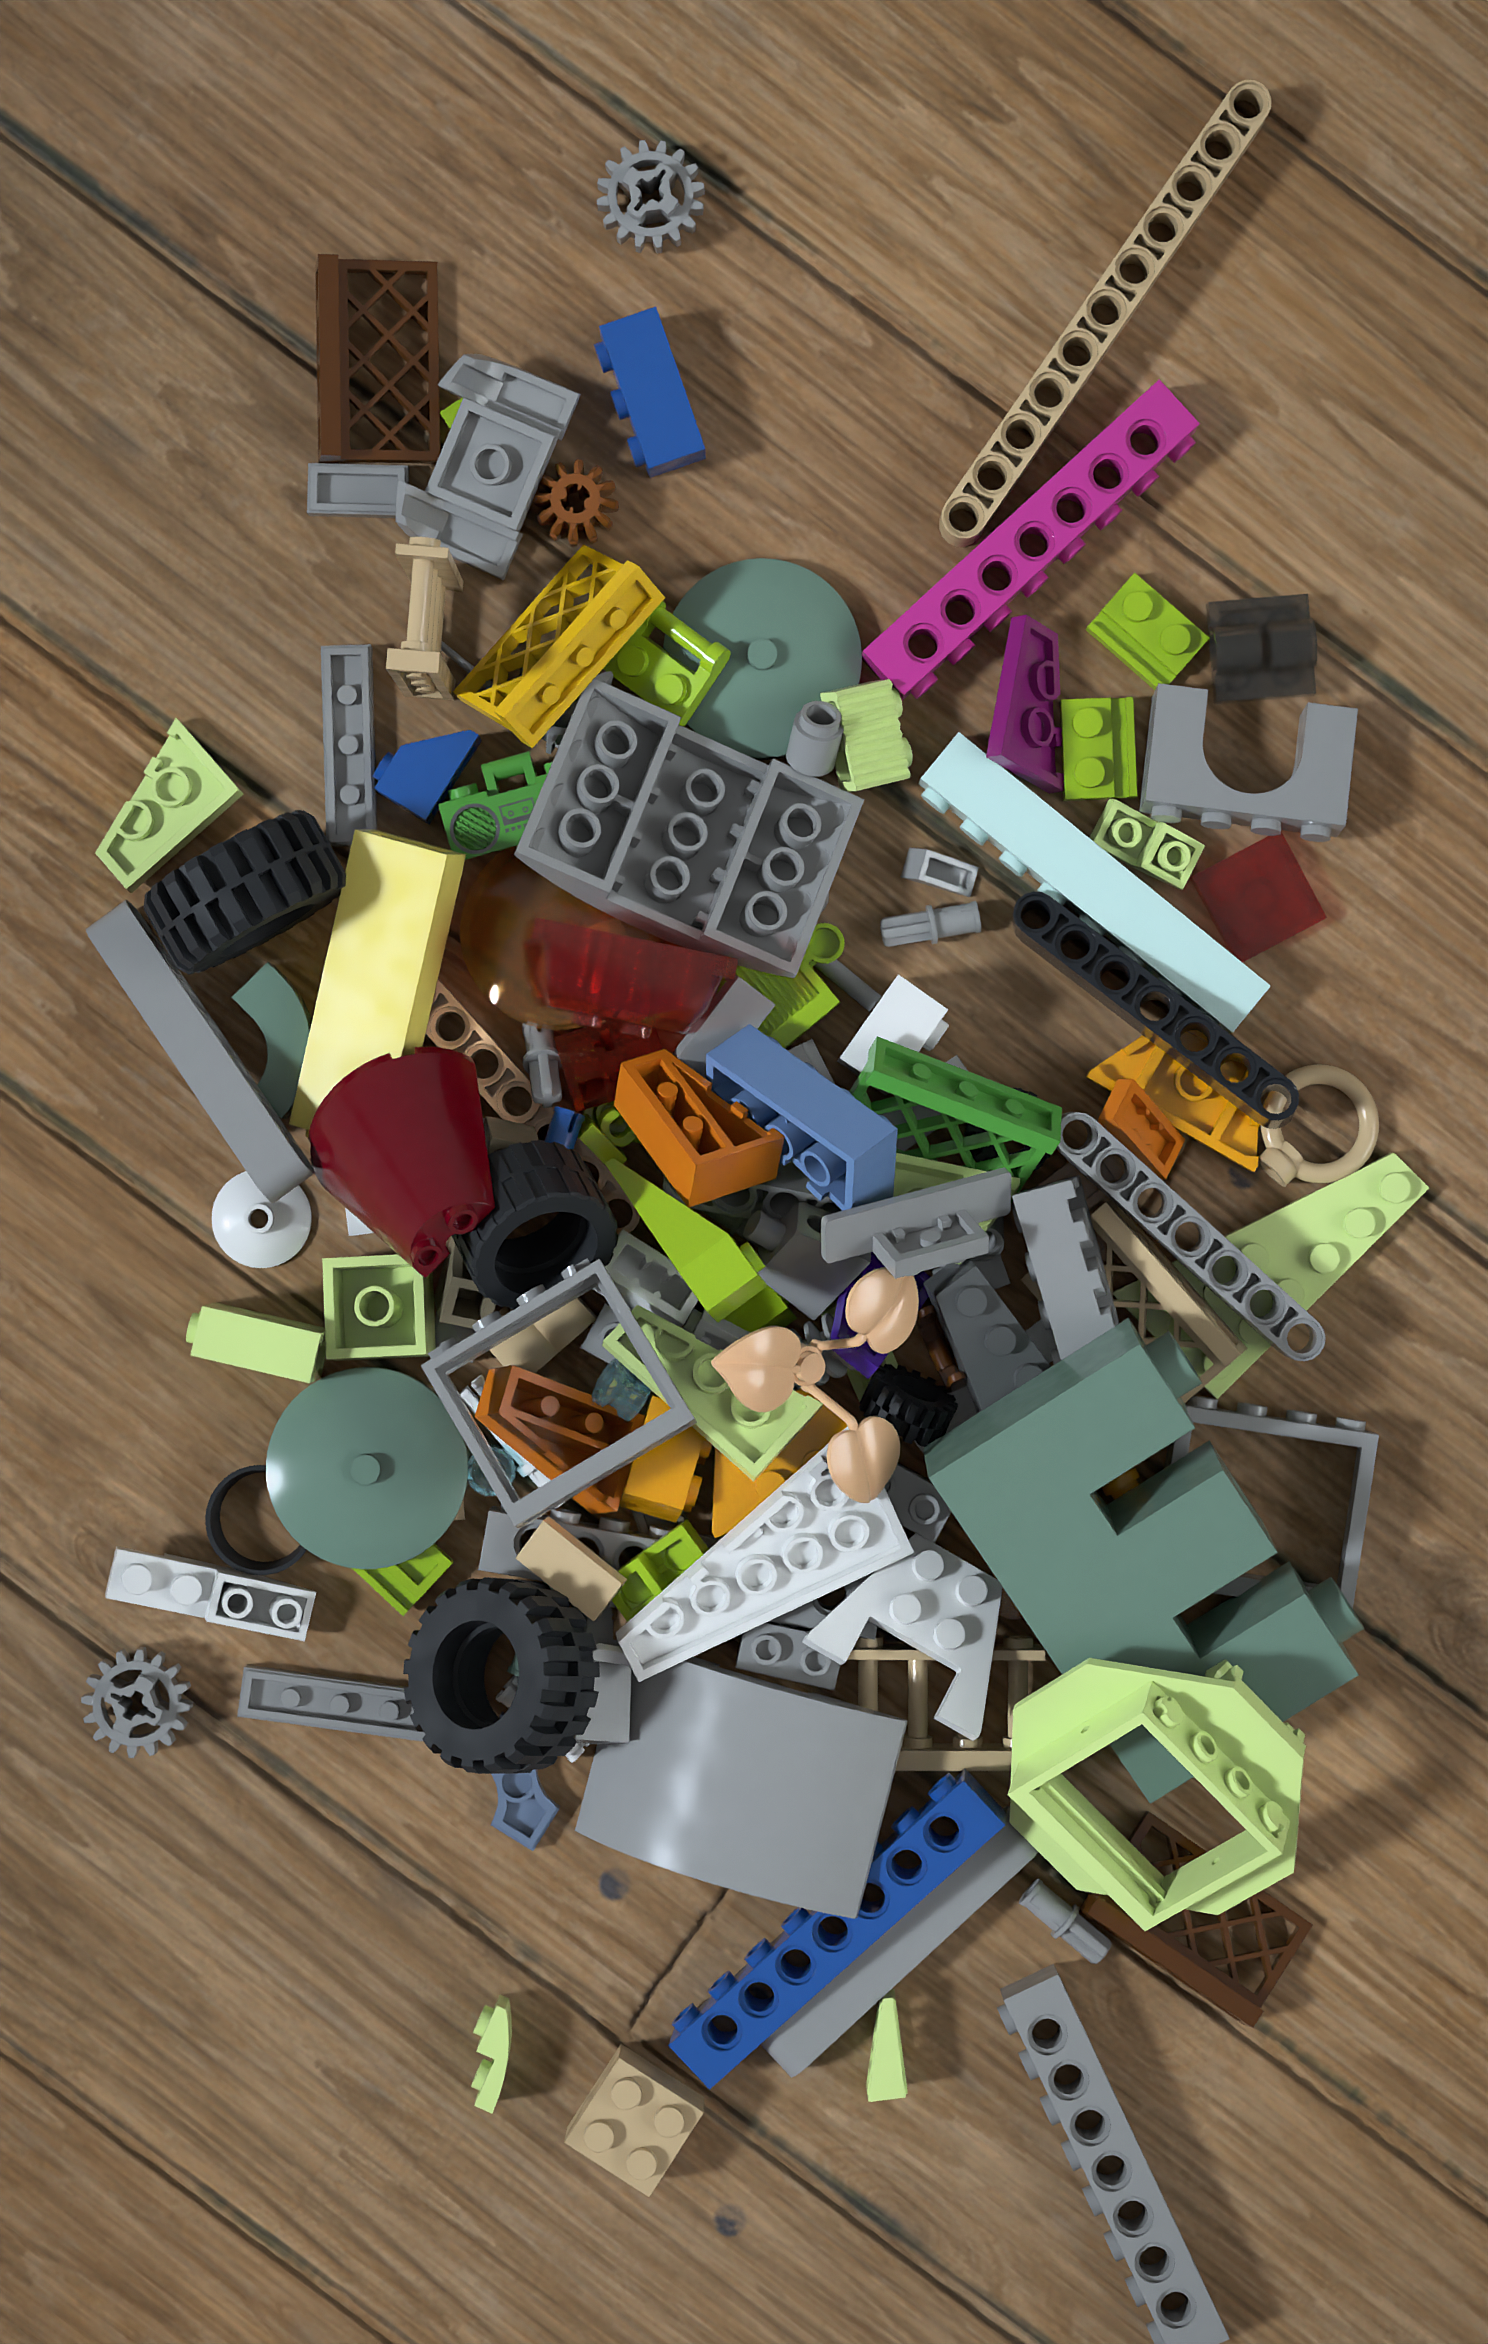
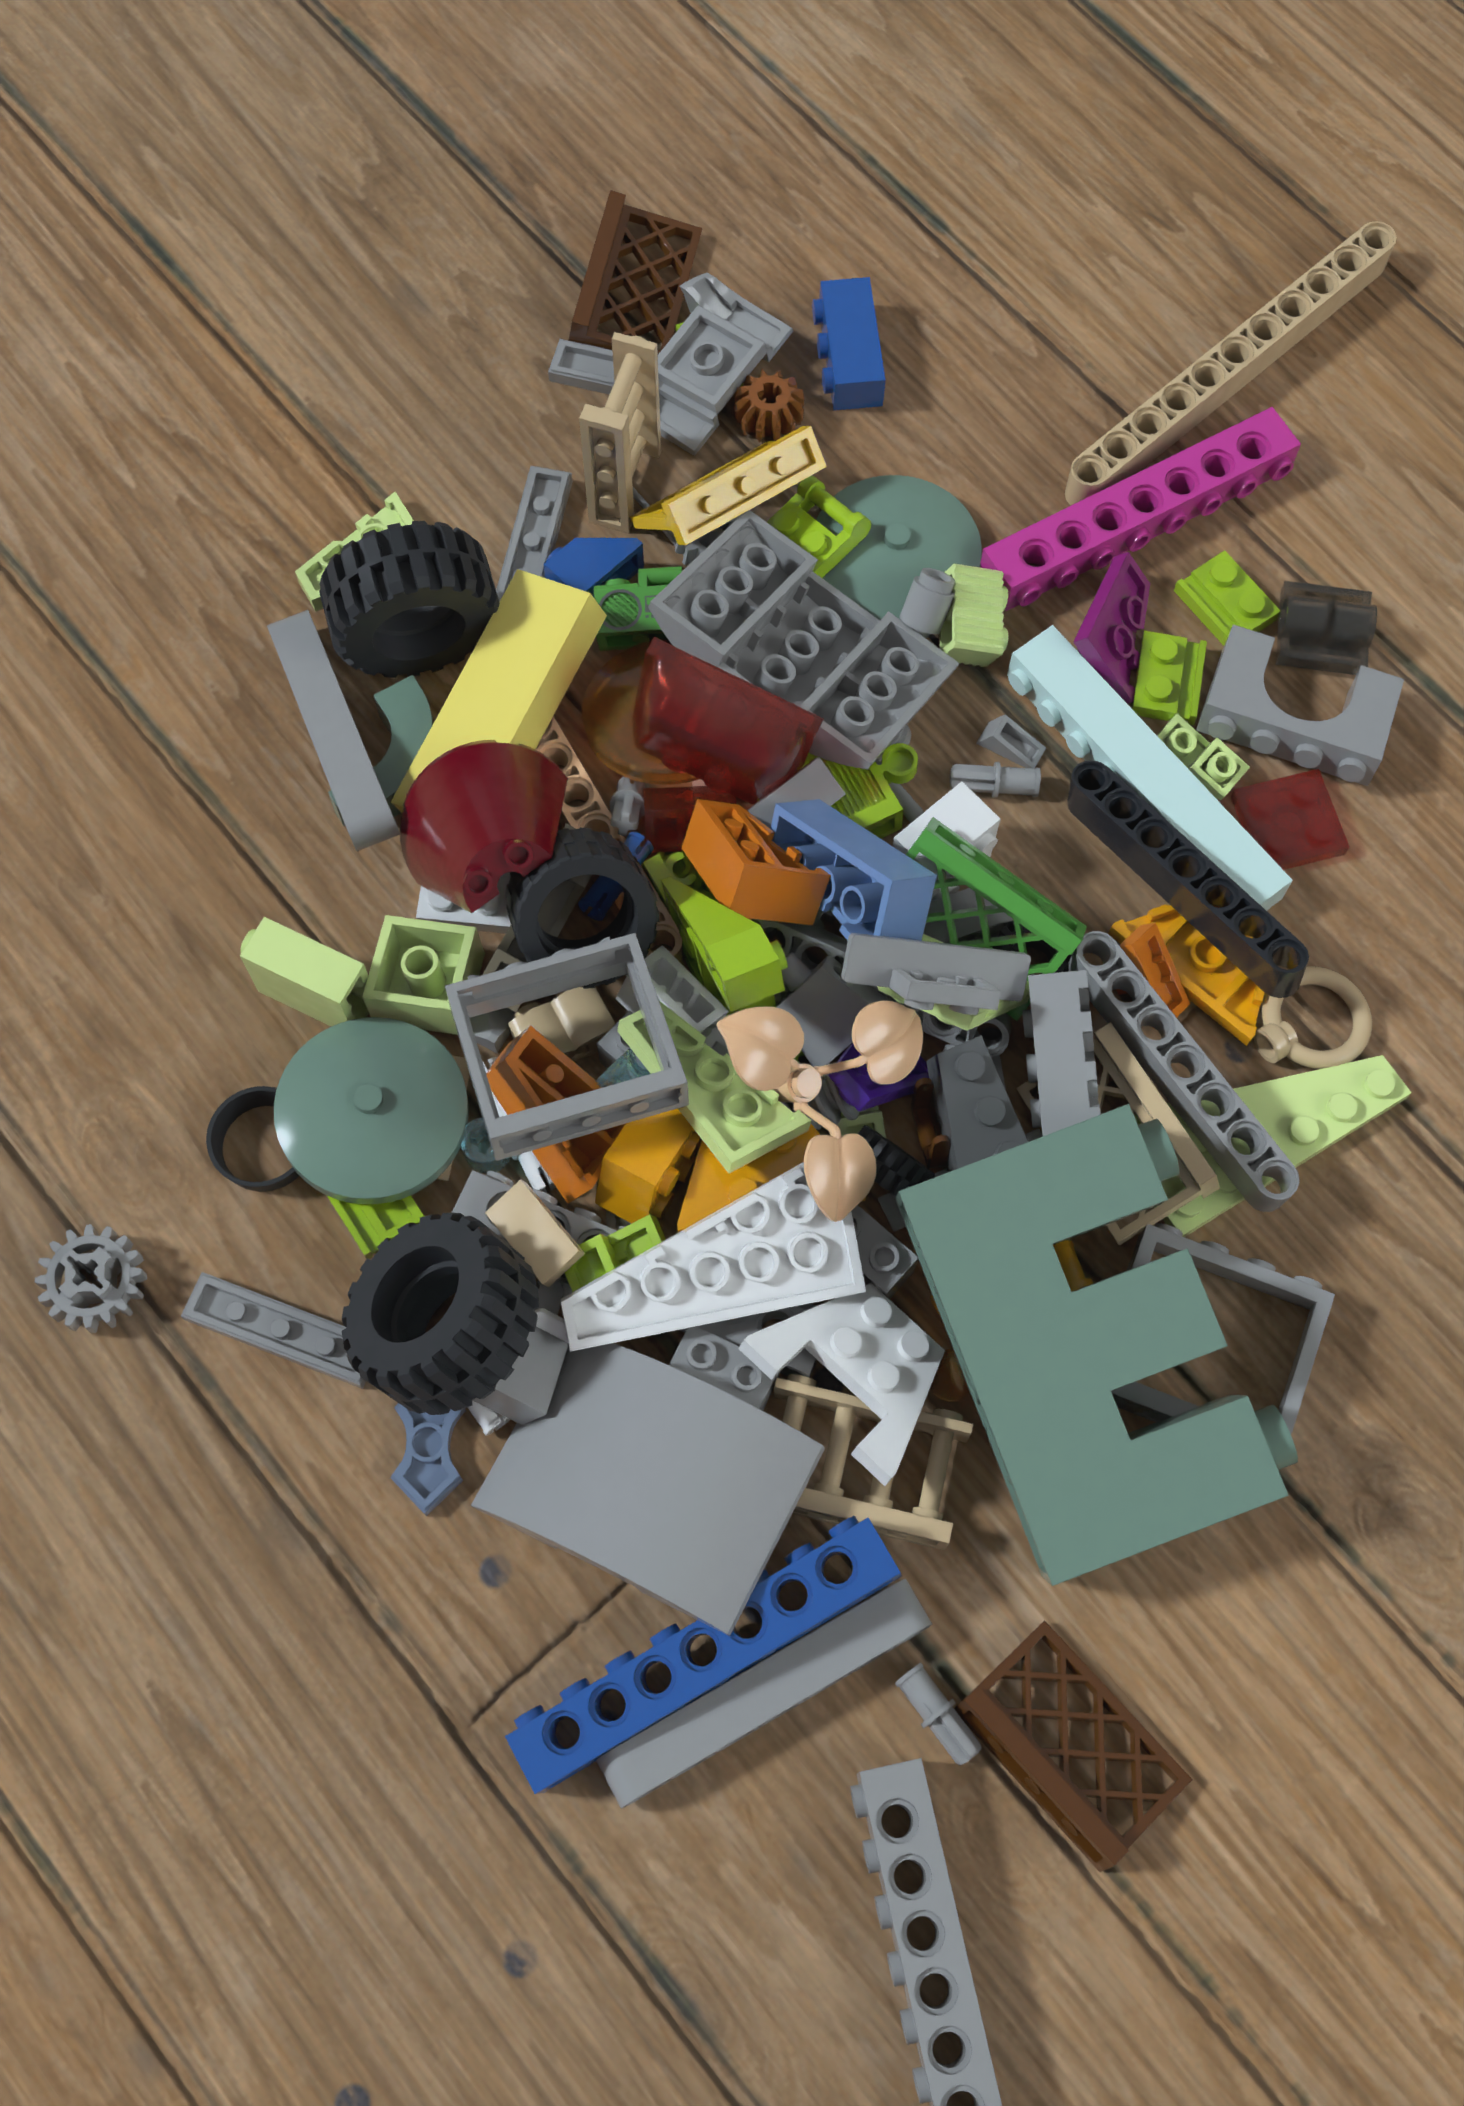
camera: 15 degrees right, 20 degrees down
white slope [105,1546,316,1641] -> none
white dish [212,1171,312,1268] -> none
yellowish green slope [471,1995,512,2114] -> none
tan brick [564,2044,704,2197] -> none
light grey gear [597,140,705,254] -> none
yellowish green slope [866,1989,908,2102] -> none
yellowish green hinge [1007,1658,1306,1931] -> none

